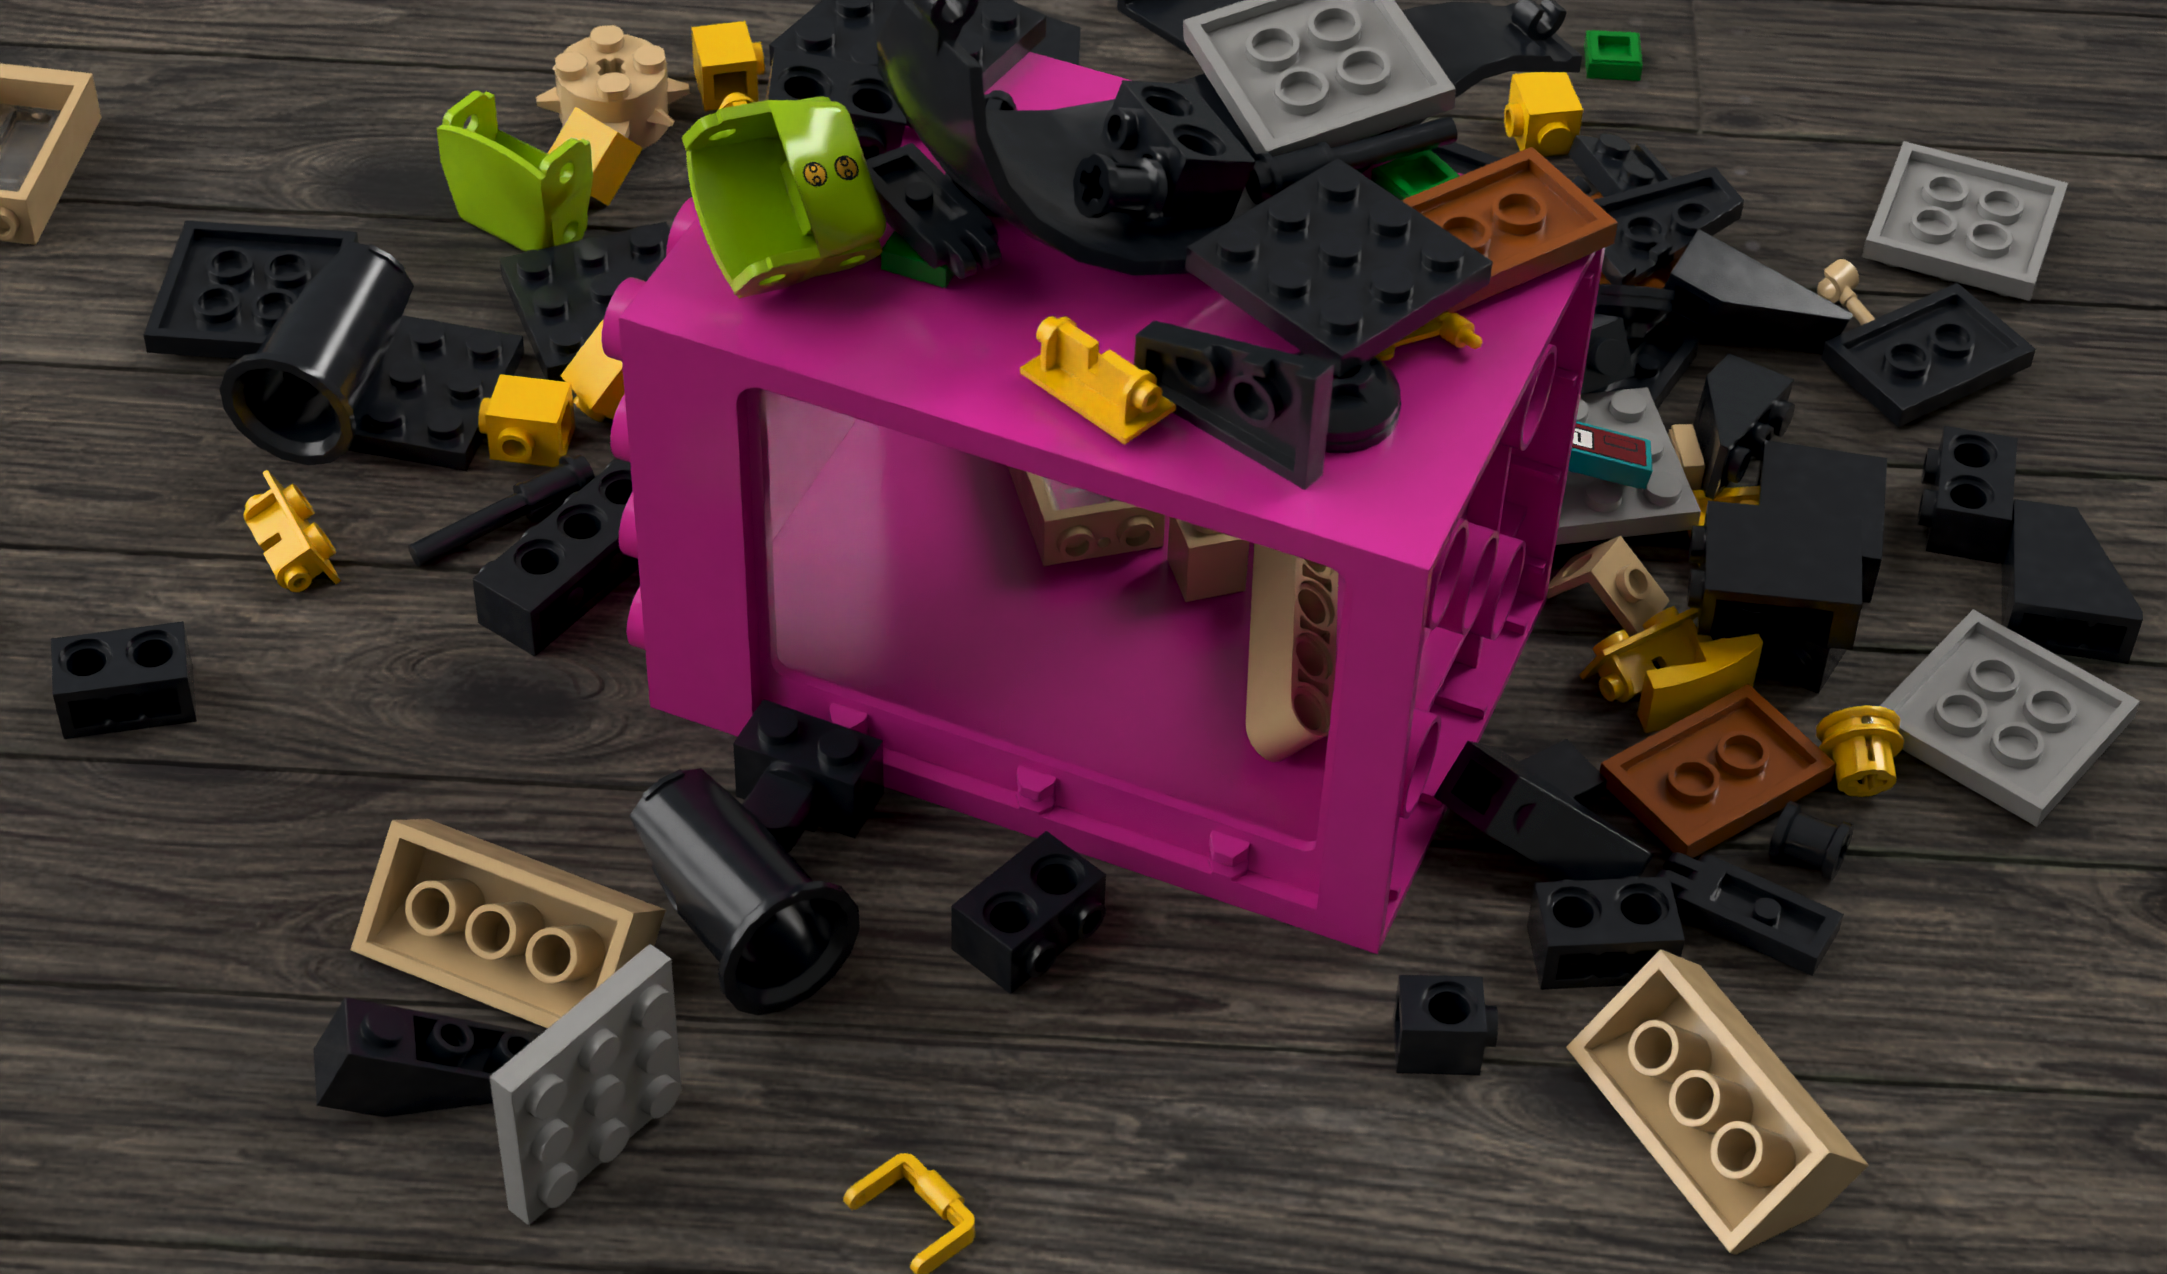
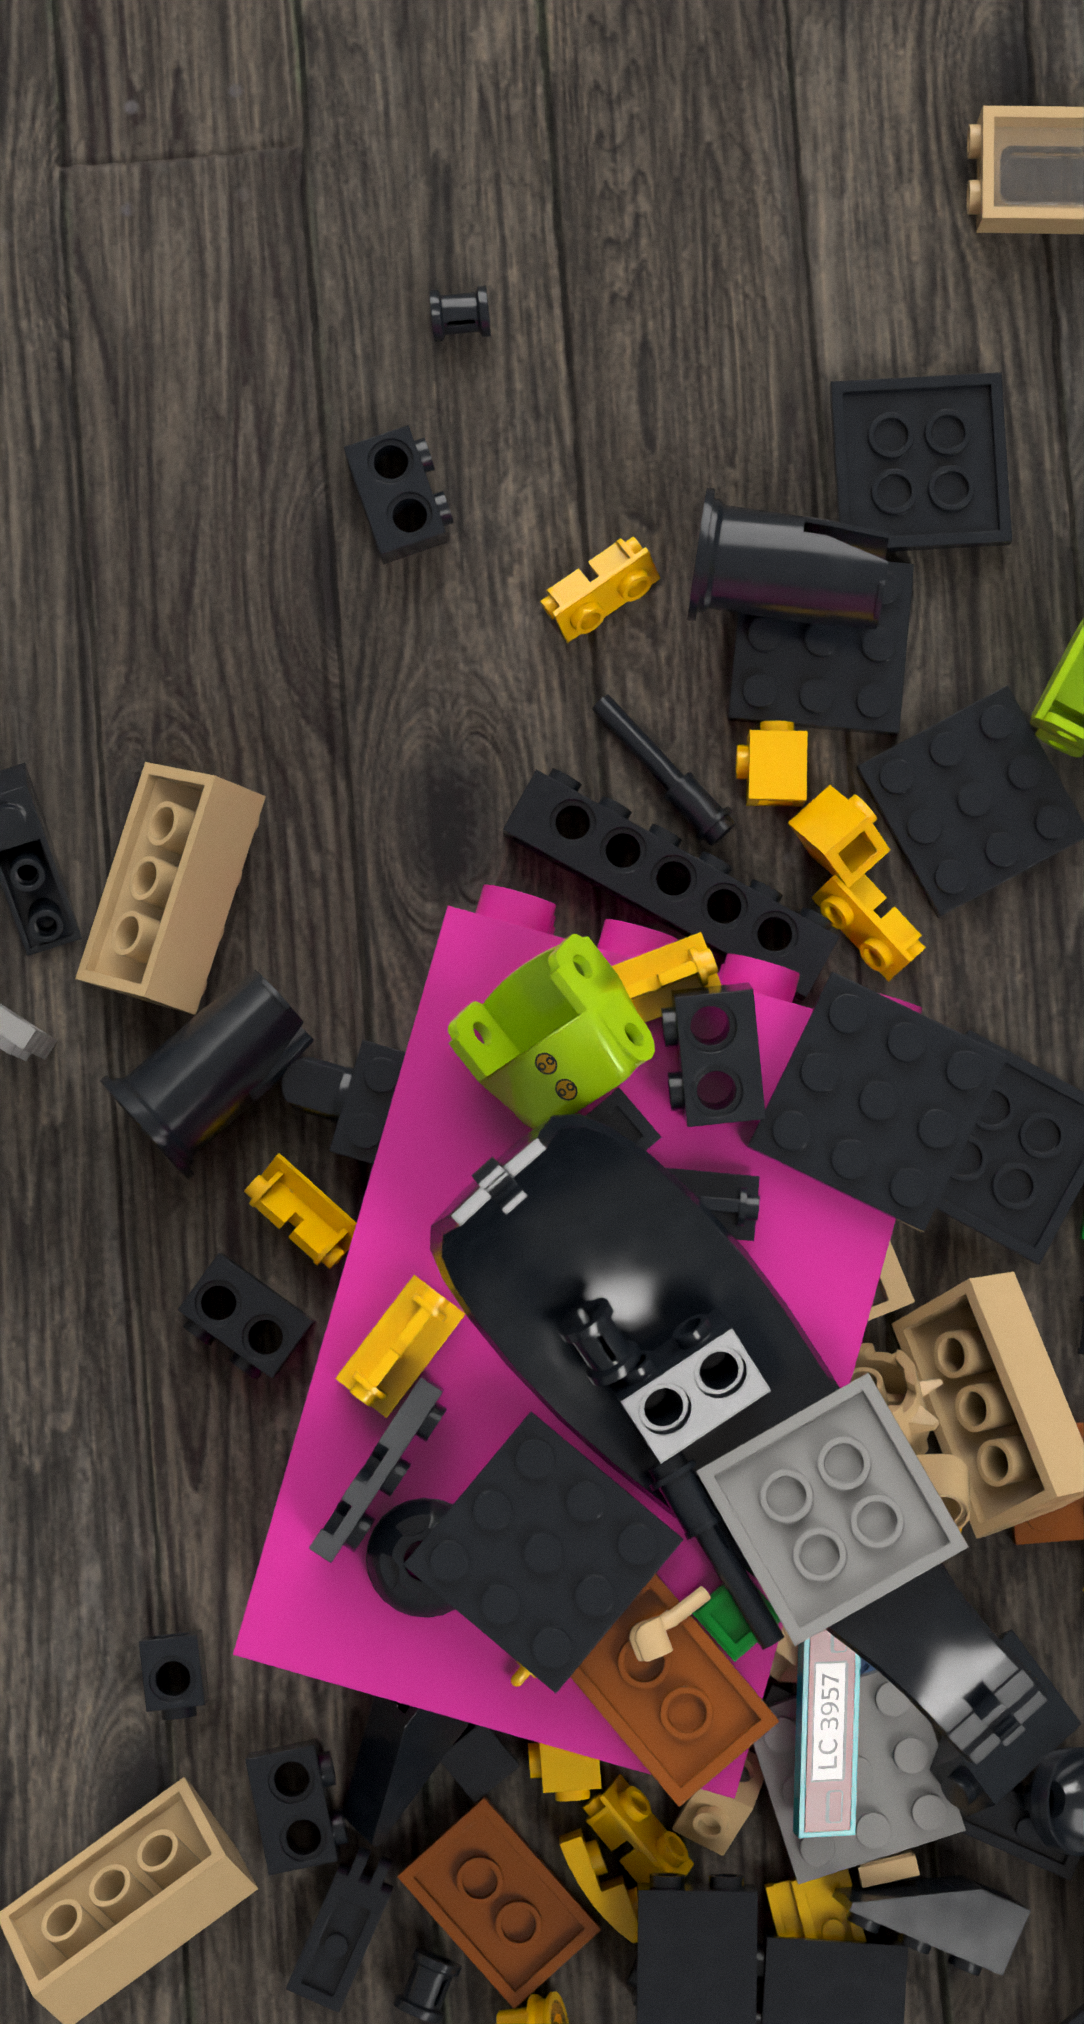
camera: 85 degrees right, 40 degrees up
none -> yellow hinge [244,1153,357,1269]
none -> yellow brick [528,1742,602,1802]
none -> tan hand [629,1586,711,1662]

